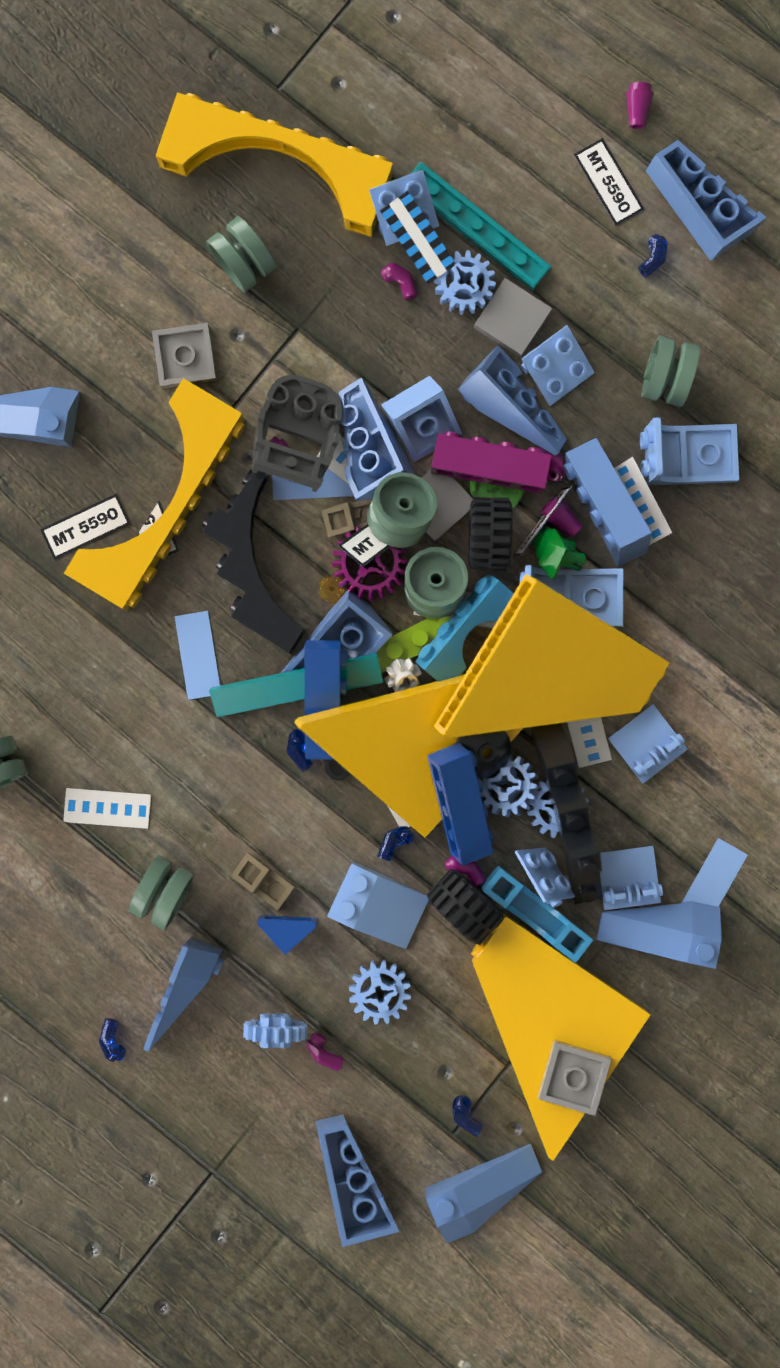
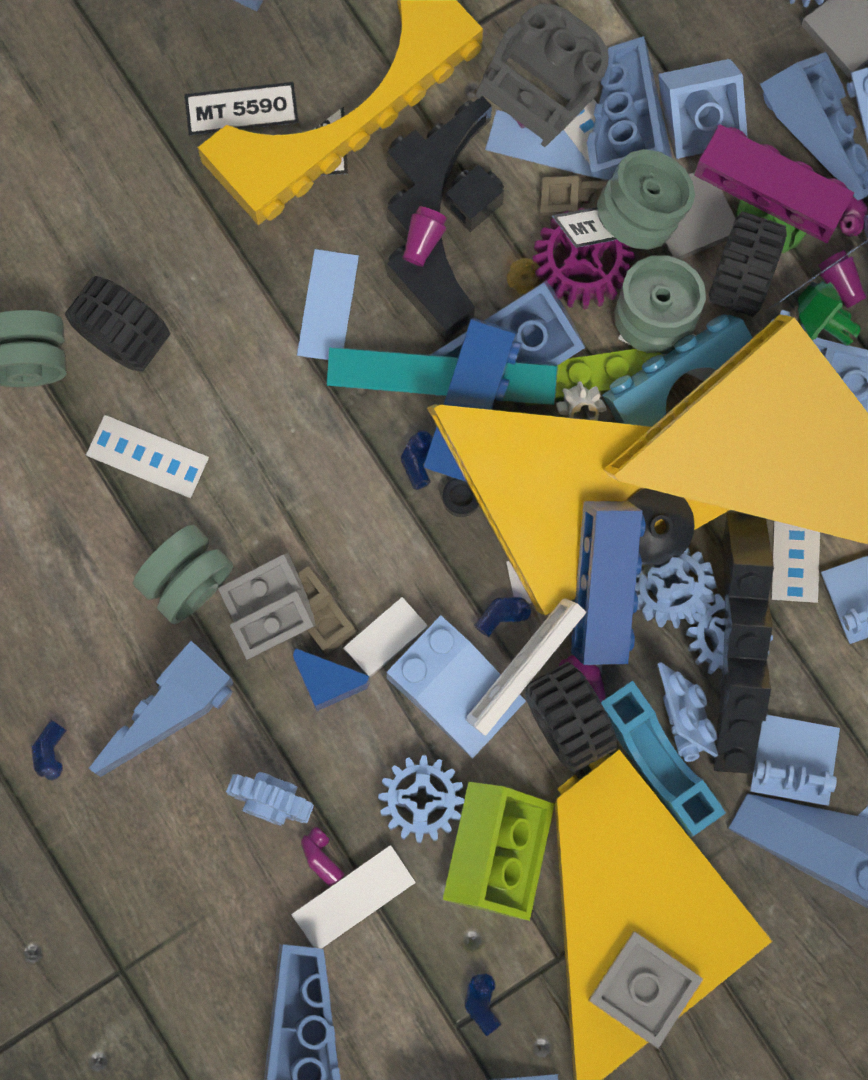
camera: 15 degrees right, 10 degrees down
none -> black tyre [65,276,171,372]
none -> light grey slope [218,553,316,660]
none -> white sticker [291,845,416,949]
none -> white tile [343,597,428,678]
none -> magenta cone [402,206,447,267]
none -> lime slope [443,782,555,921]
none -> black brick [445,165,504,232]
none -> white tile [466,598,586,736]

